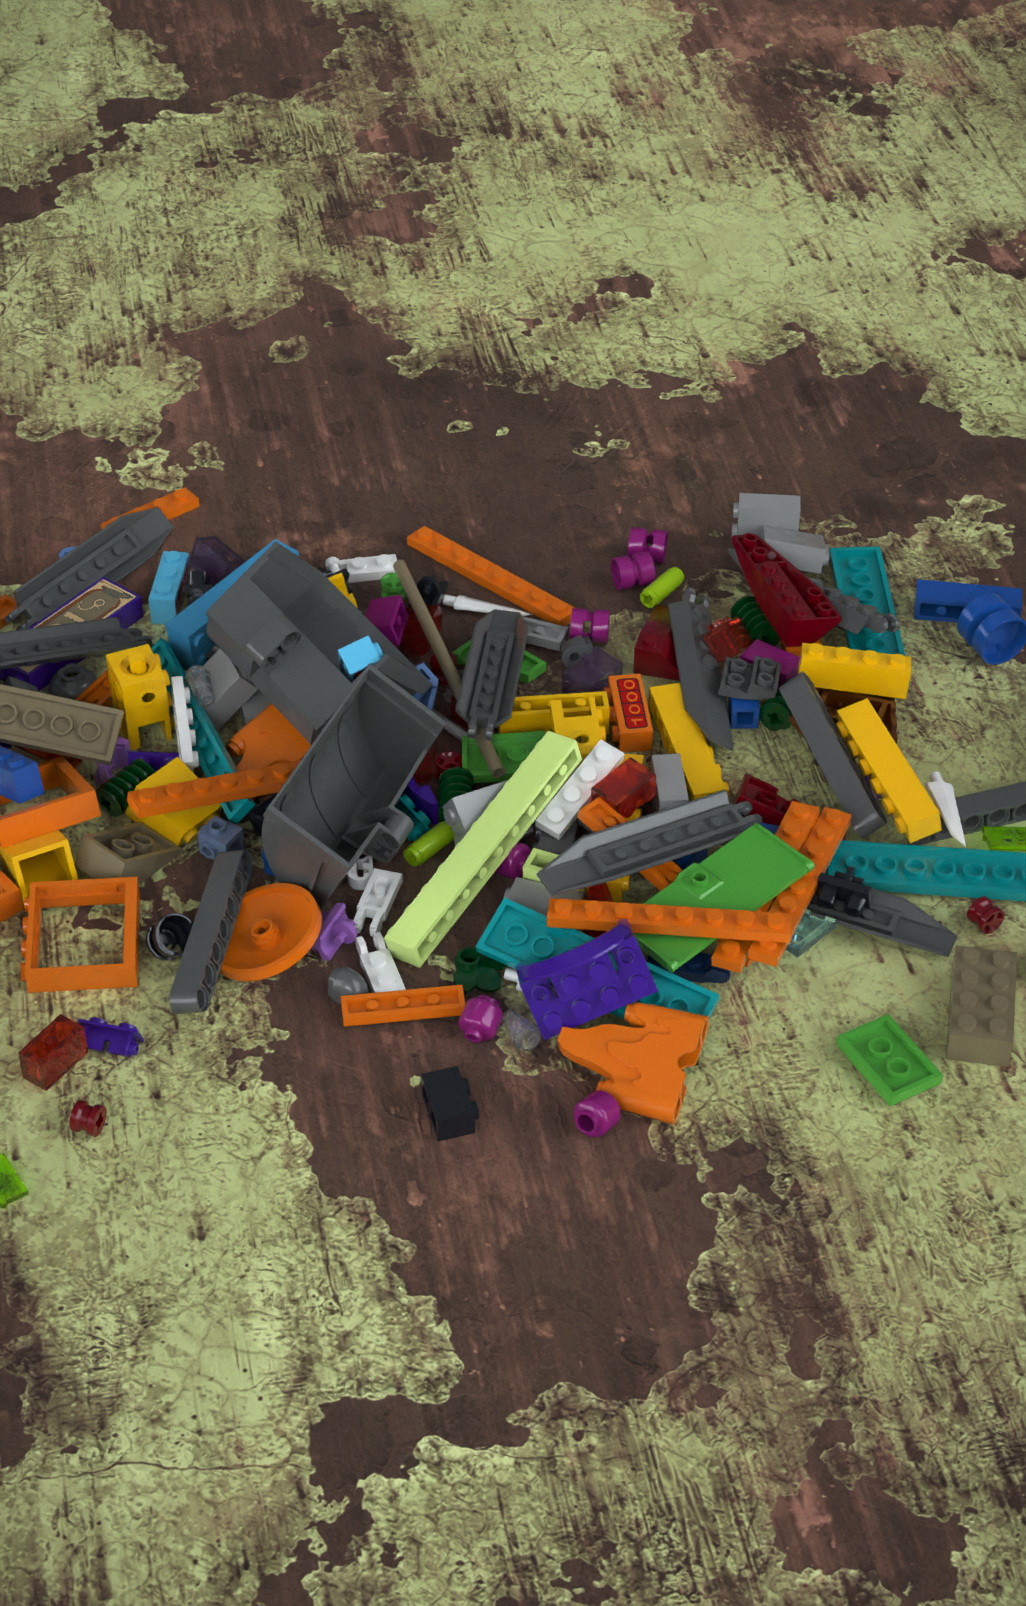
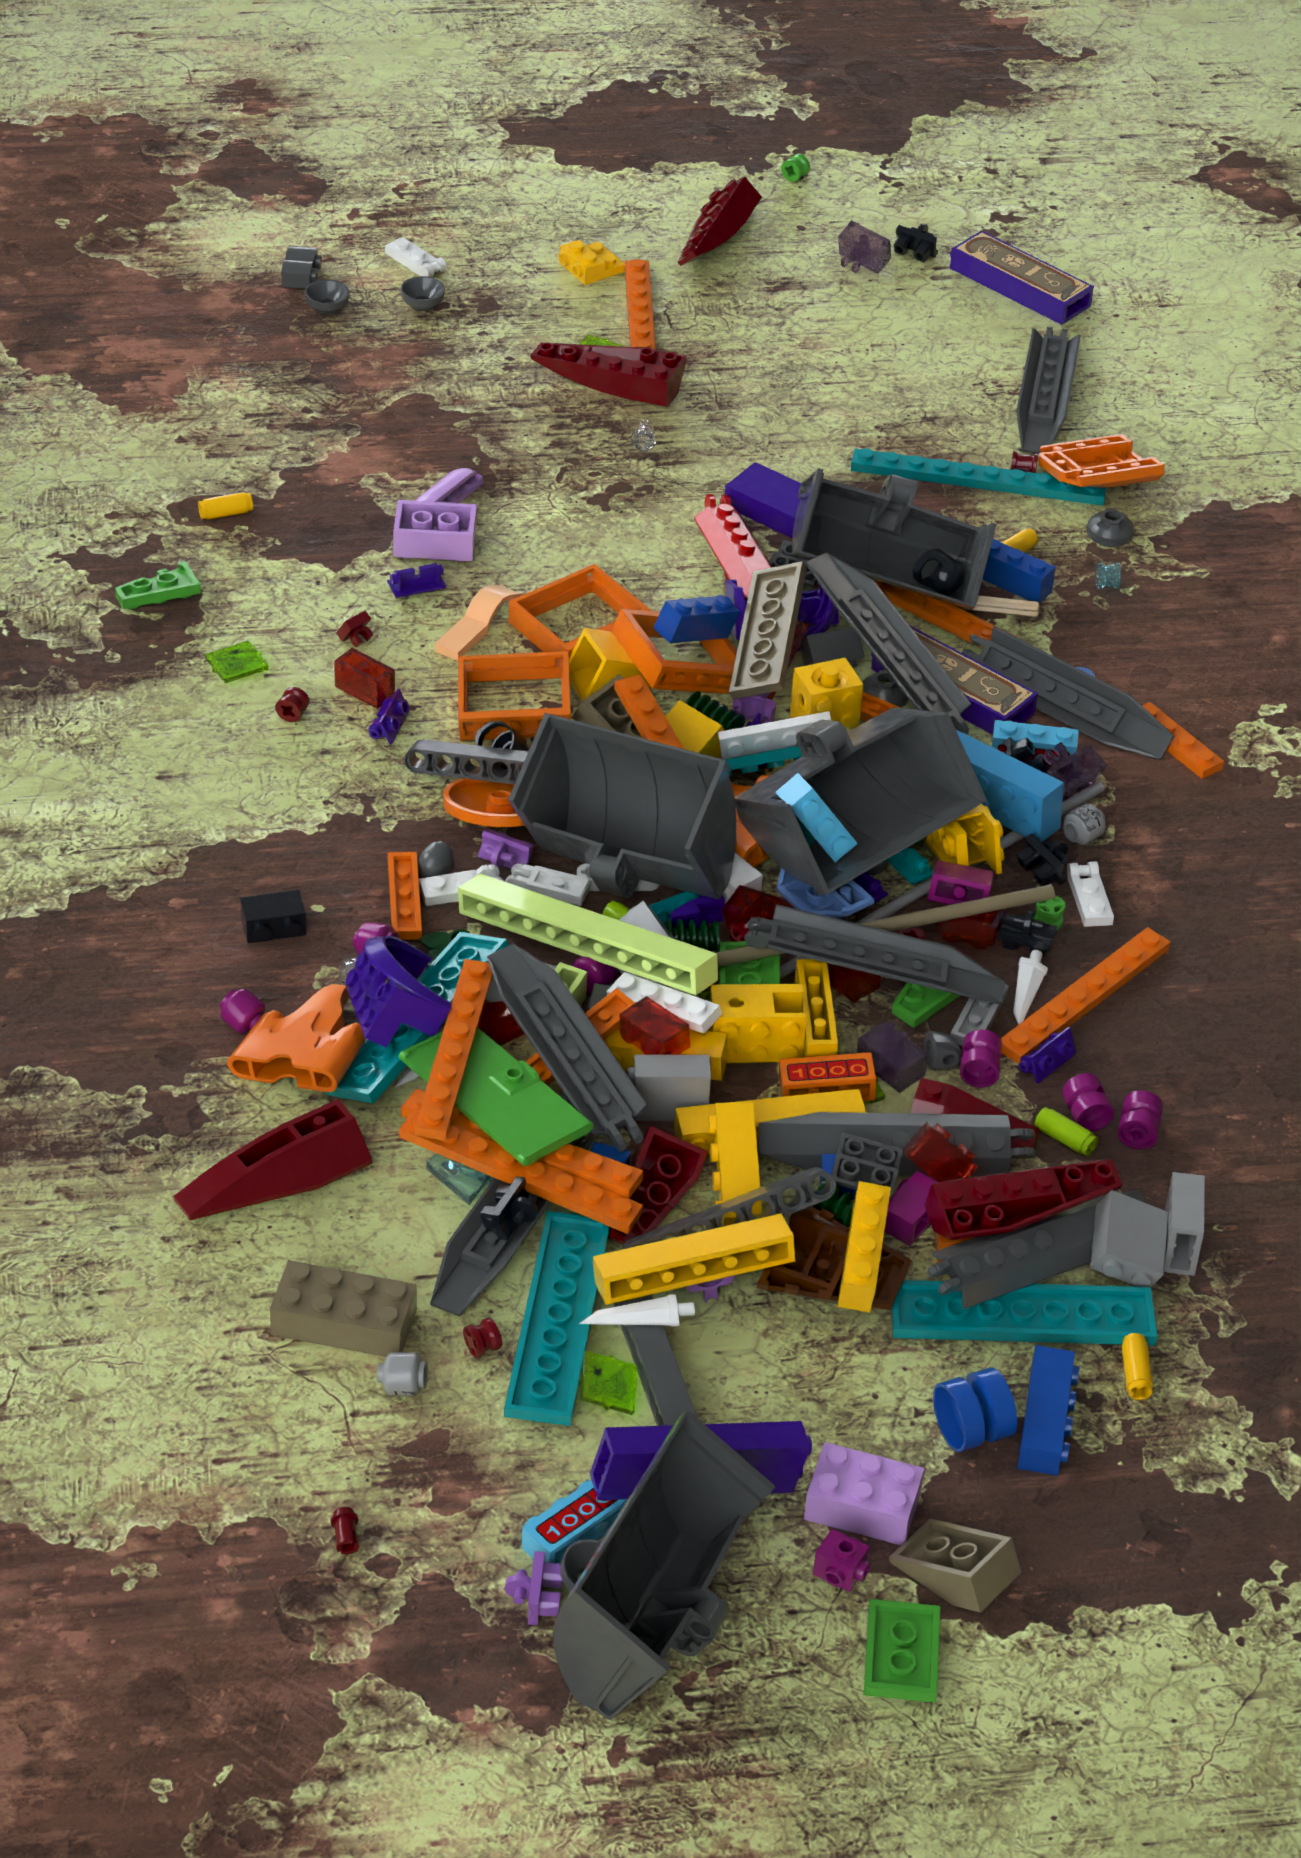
camera: 90 degrees right, 0 degrees up
bright green plate [836,1014,943,1106] -> none
none -> dark red wedge [173,1099,372,1220]
none -> yellow brick [708,1102,762,1226]
none -> dark purple hinge [1019,1027,1076,1083]
none -> yellow piece [1121,1333,1153,1400]

